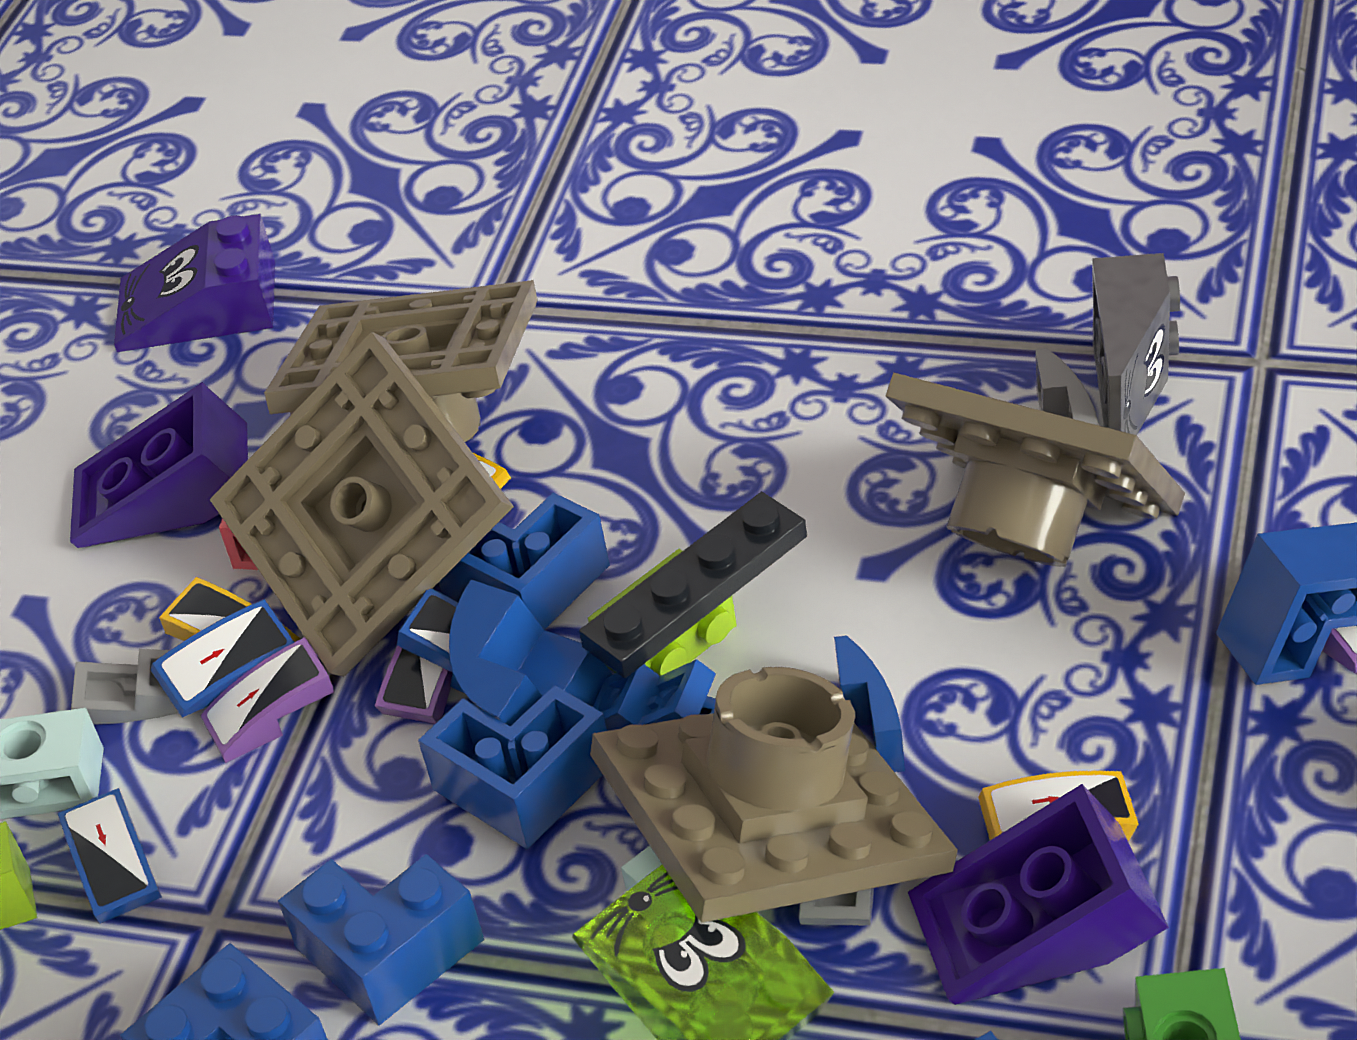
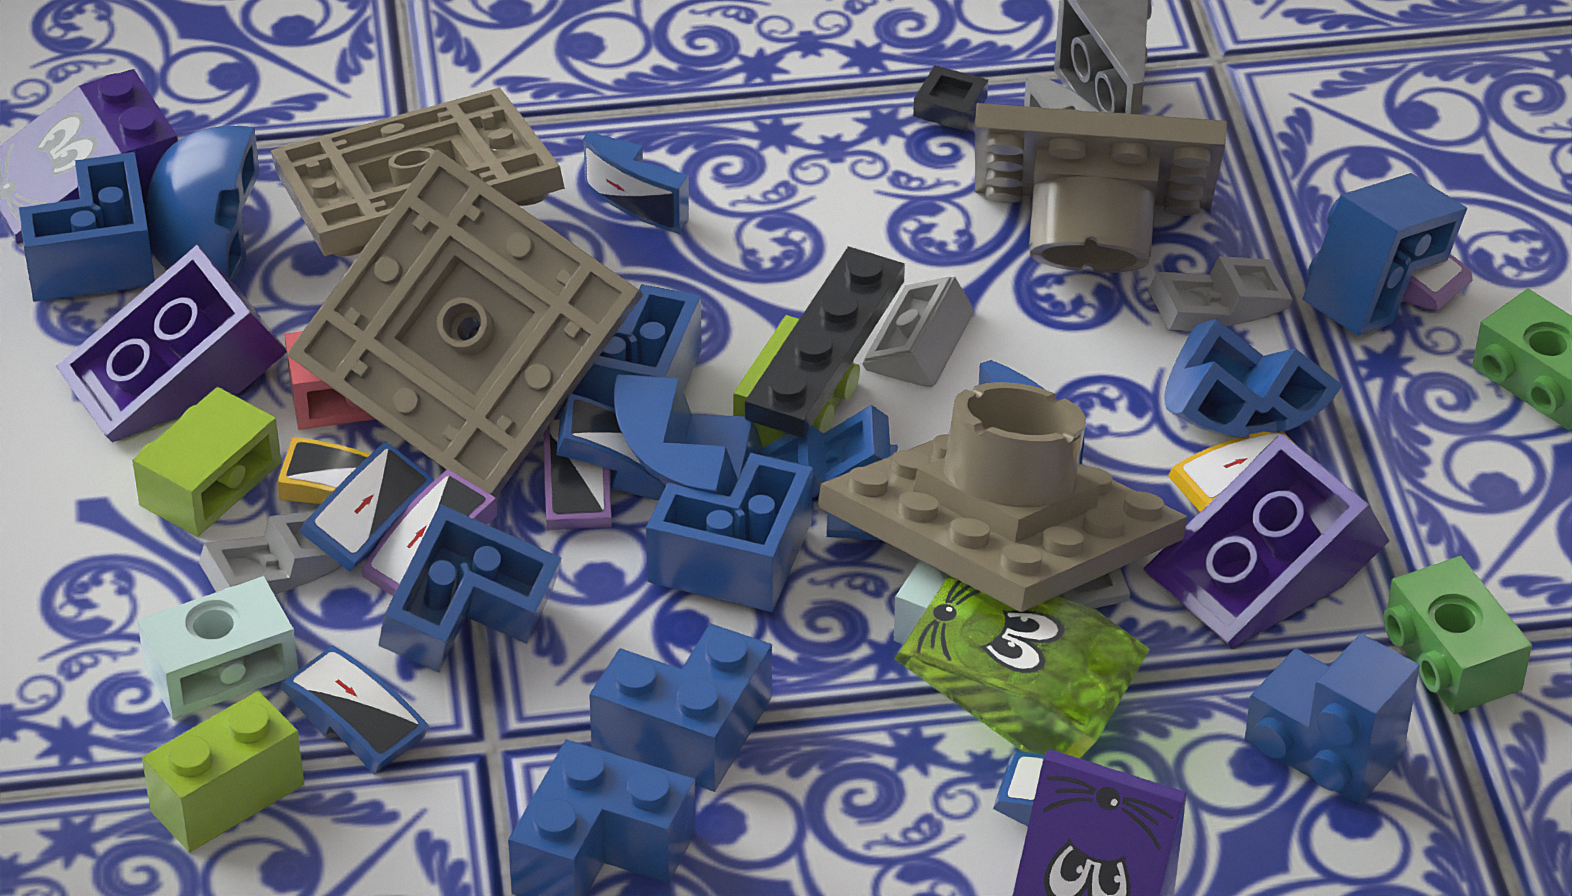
camera: 30 degrees left, 0 degrees up
none -> blue brick [18,152,155,302]
none -> lime brick [132,387,281,537]
none -> blue brick [145,126,260,283]
none -> blue brick [378,504,562,673]
none -> slope [583,131,689,234]
none -> light grey slope [862,276,973,386]
none -> black plate [913,65,989,131]
none -> light grey slope [1148,256,1293,331]
none -> blue brick [1164,319,1343,437]

